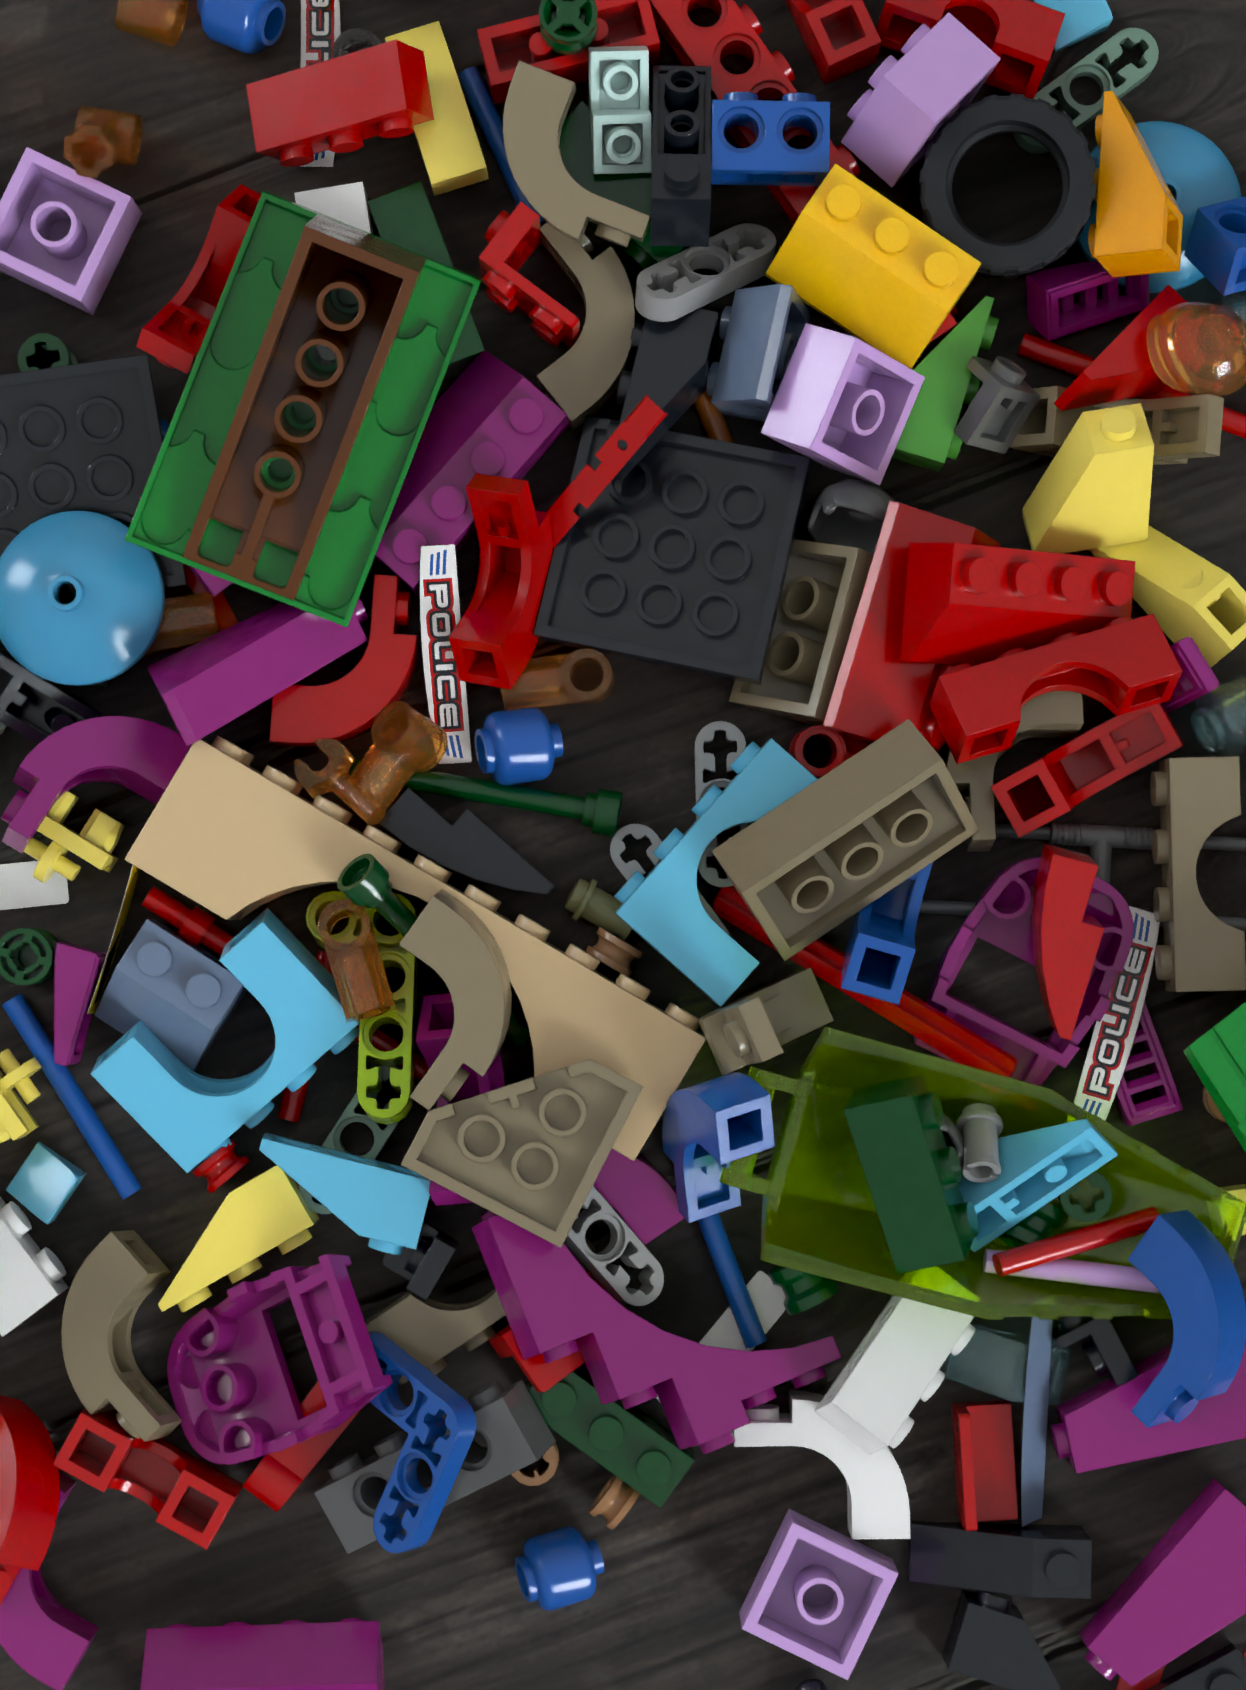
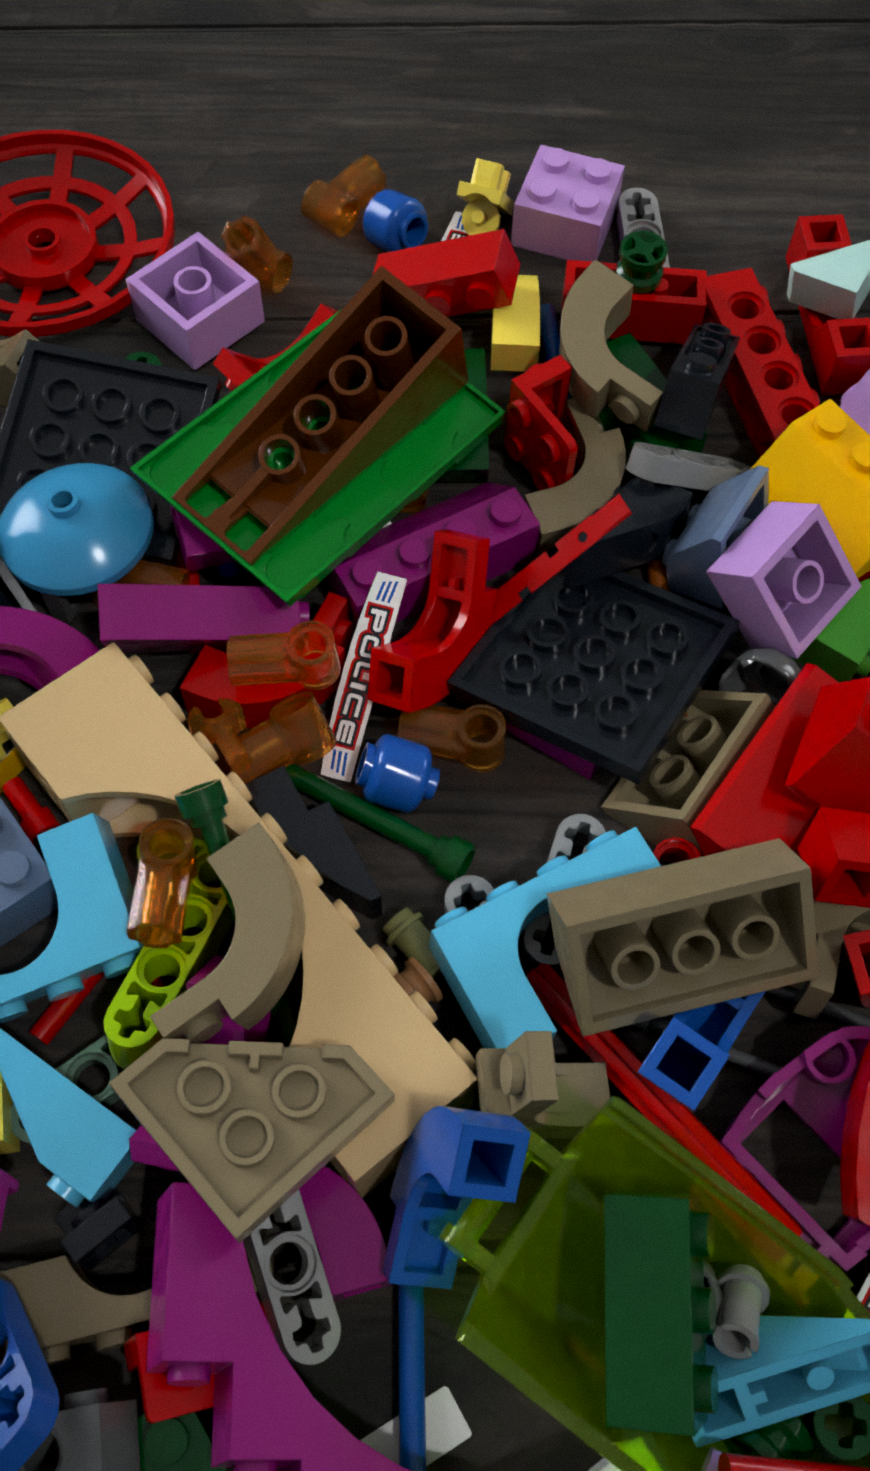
camera: 20 degrees right, 25 degrees down
light aqua slope [588,46,651,174] -> none
blue brick [711,92,830,186] -> none
dark green wheel [768,1248,839,1316] -> none
none -> clear orange piece [227,620,341,690]

